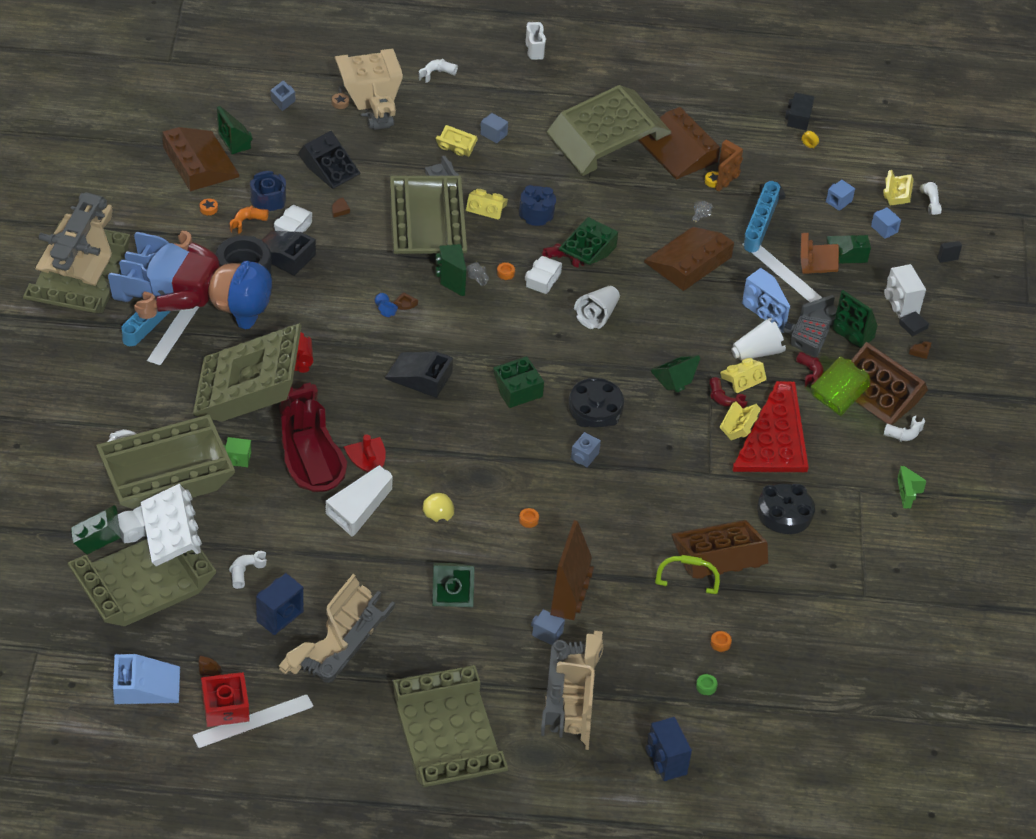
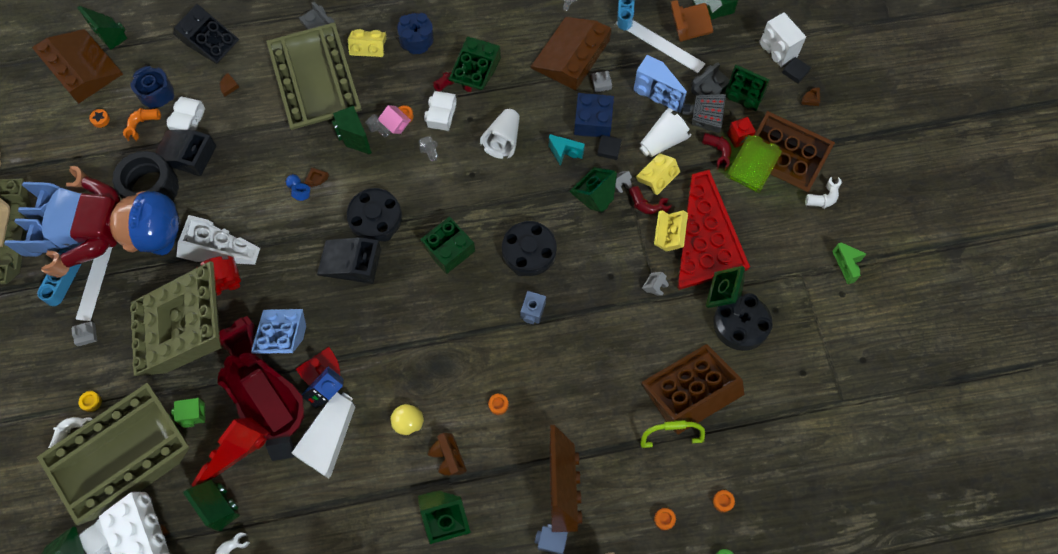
camera: 10 degrees left, 20 degrees up
none -> light grey tile [71,321,97,346]
none -> yellow tile [78,391,102,412]
none -> white wedge [176,215,260,264]
none -> dark green slope [183,480,240,531]
none -> red wedge [192,417,269,487]
none -> light blue slope [251,309,306,354]
none -> black piece [266,436,295,461]
none -> blue slope [301,366,344,409]
none -> black piece [347,188,402,242]
none -> bright pink panel [378,105,411,134]
none -> clear piece [418,136,438,161]
none -> reddish brown tile [428,433,467,476]
none -> teal slope [549,134,585,165]
none -> dark blue brick [574,93,614,137]
none -> light grey tile [591,71,612,92]
none -> black piece [597,135,622,160]
none -> light grey tile [615,171,632,193]
none -> light grey tile [642,272,669,296]
none -> orange tile [654,508,676,530]
none -> dark green slope [706,266,745,308]
none -> red brick [727,117,756,148]

